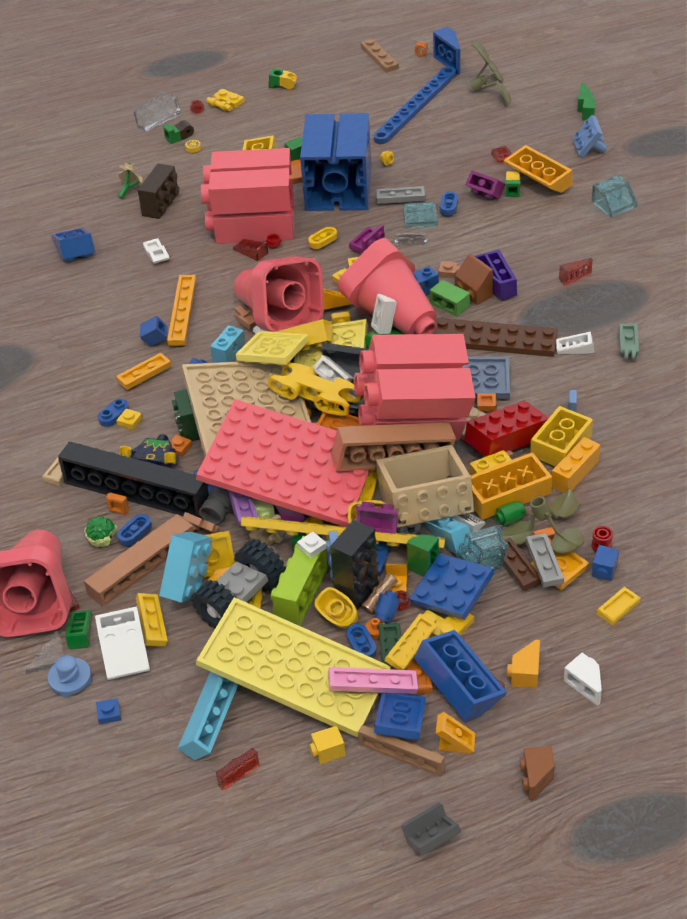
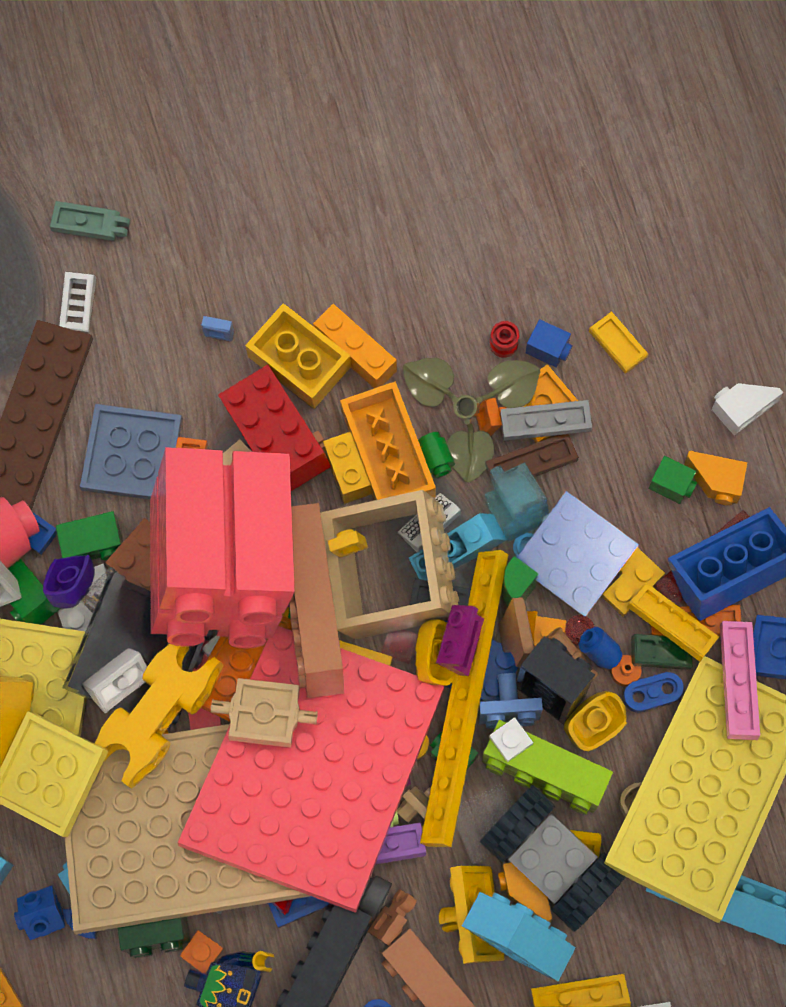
camera: 85 degrees left, 30 degrees up
none -> tan plate [211,678,318,748]
none -> yellow plate [327,529,368,558]
none -> medium nougat tile [498,598,534,667]
none -> green brick [648,455,698,504]

